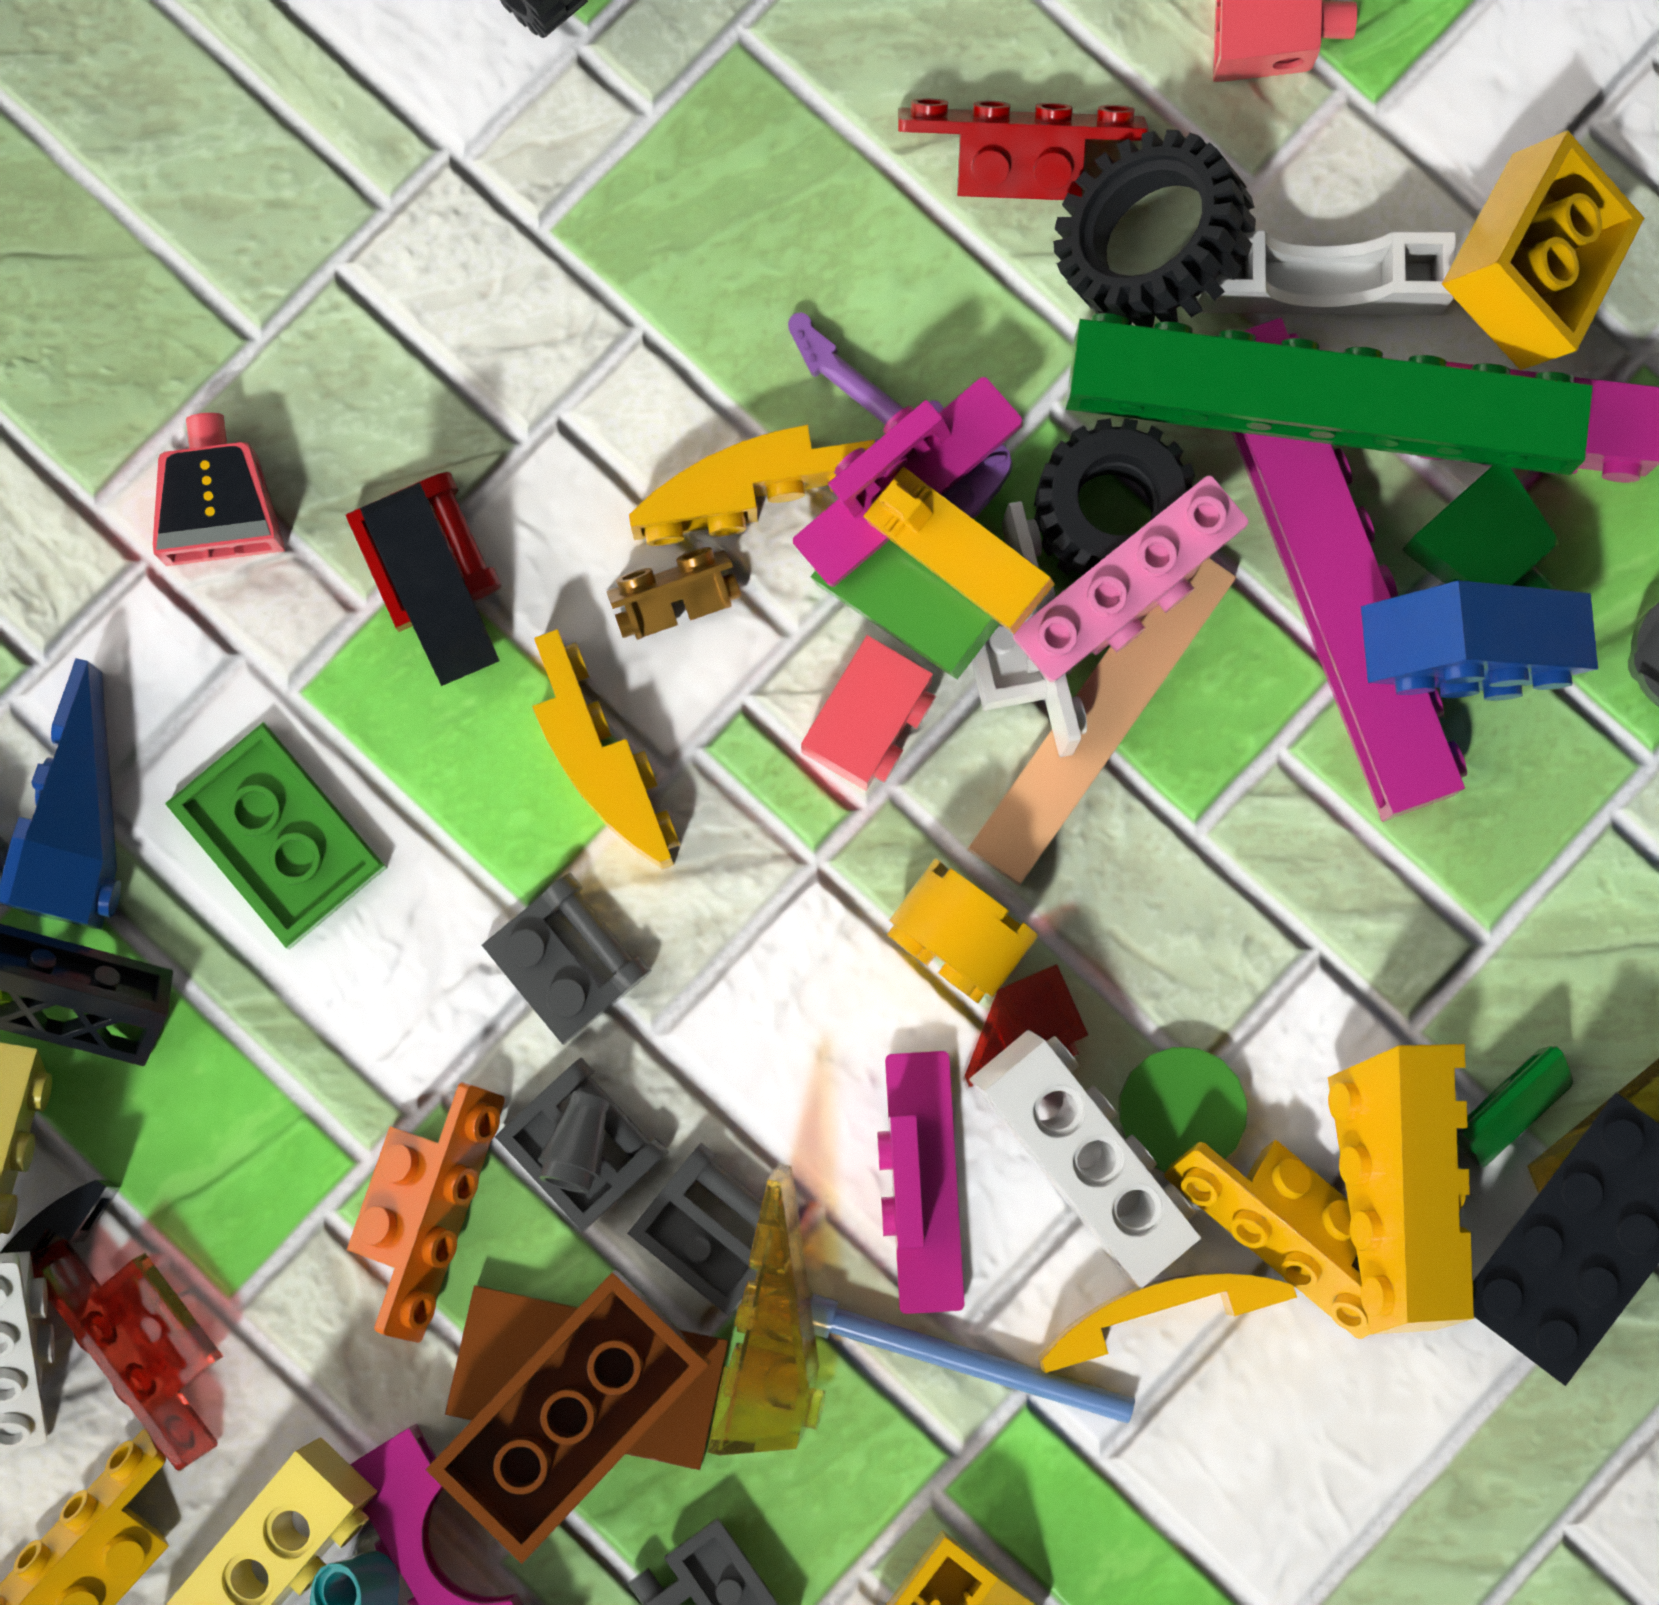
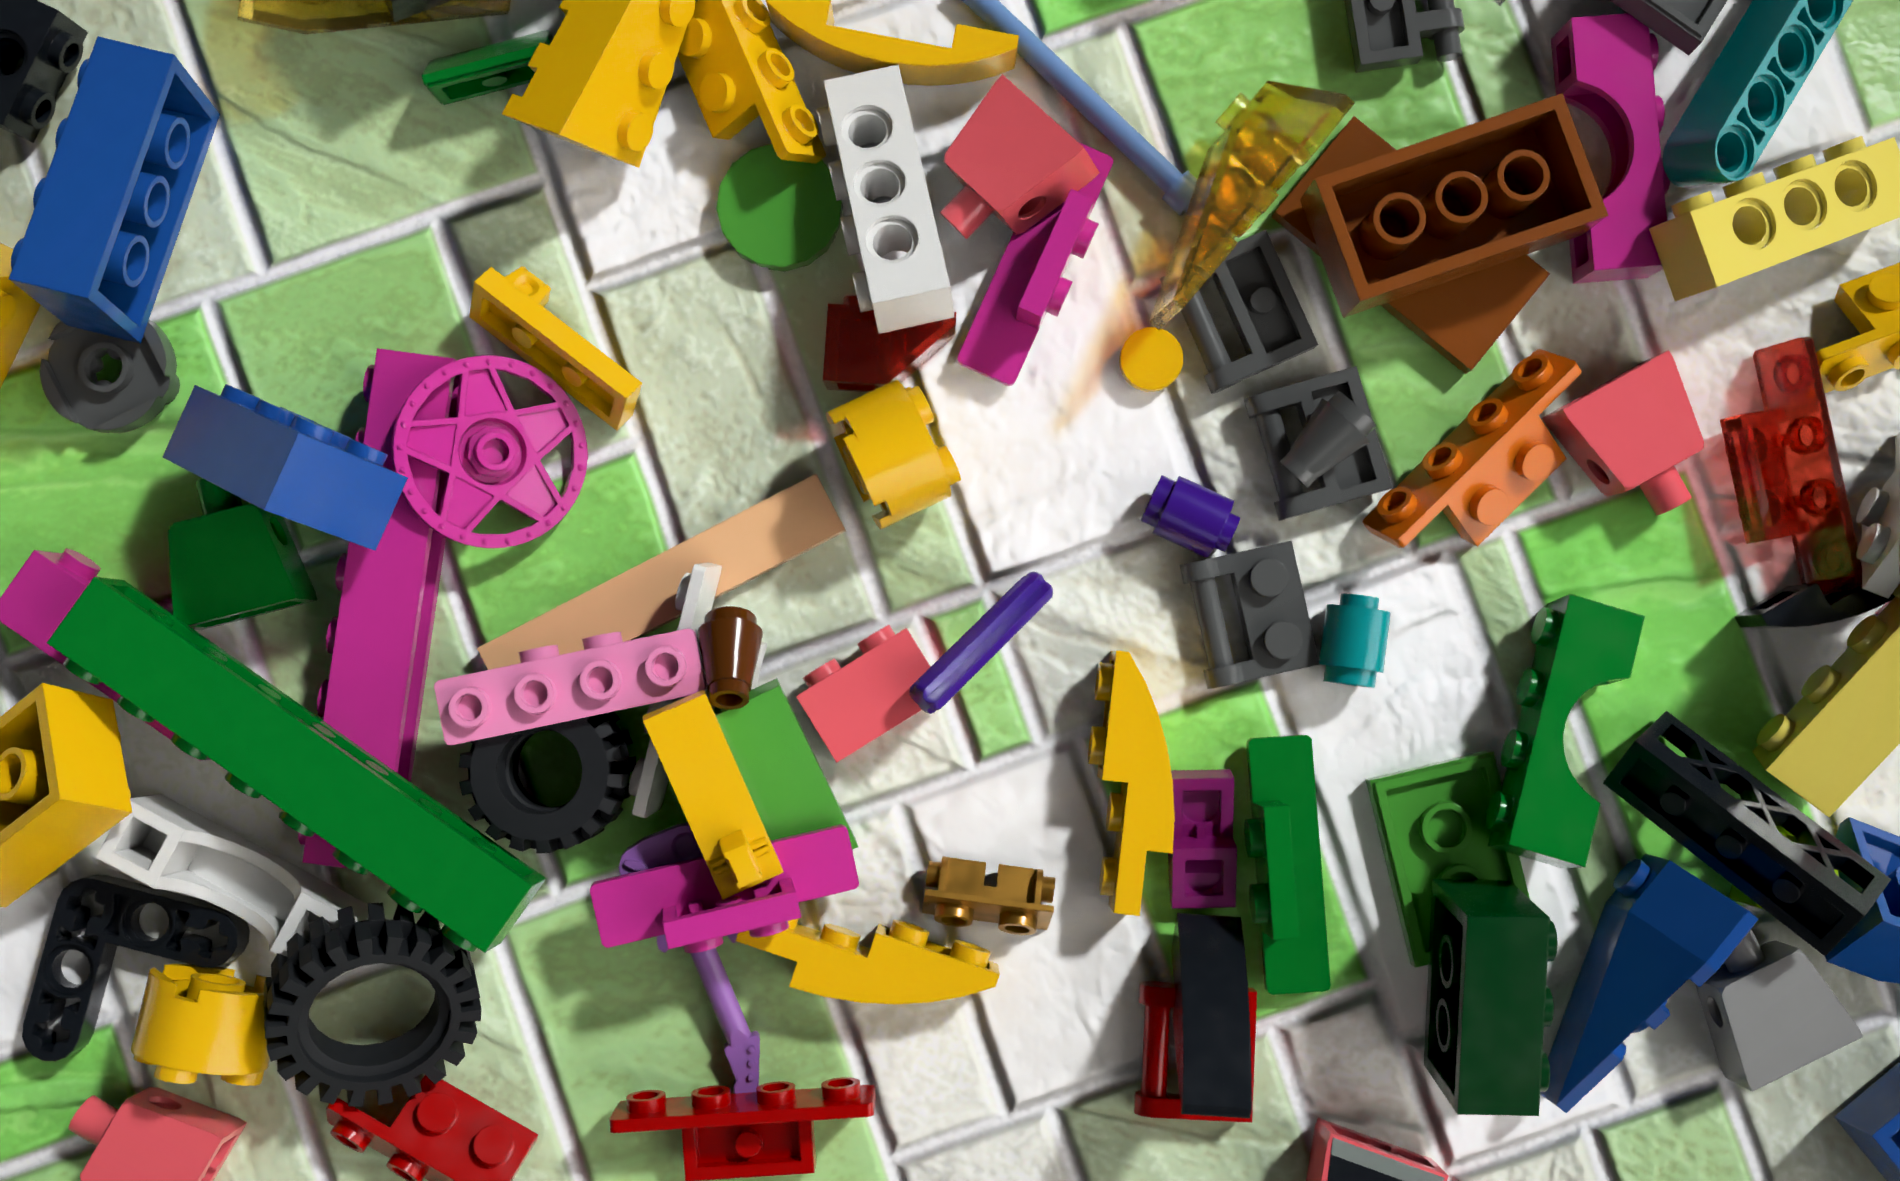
camera: 150 degrees left, 5 degrees up
none -> black beam [22,875,250,1061]
none -> yellow brick [131,964,270,1086]
none -> dark pink wheel [391,355,588,548]
none -> yellow hinge [469,266,642,431]
none -> red bracket [609,1077,876,1181]
none -> reddish brown cone [697,606,763,710]
none -> dark purple axle [909,571,1053,714]
none -> coral torso [940,74,1100,239]
none -> yellow tile [1119,327,1183,392]
none -> dark purple brick [1140,475,1241,558]
none -> magenta slope [1168,769,1237,909]
none -> green bracket [1244,734,1331,995]
none -> teal brick [1319,593,1391,688]
none -> dark green brick [1424,879,1558,1116]
none -> green arch [1485,594,1645,868]
none -> coral torso [1542,350,1704,516]

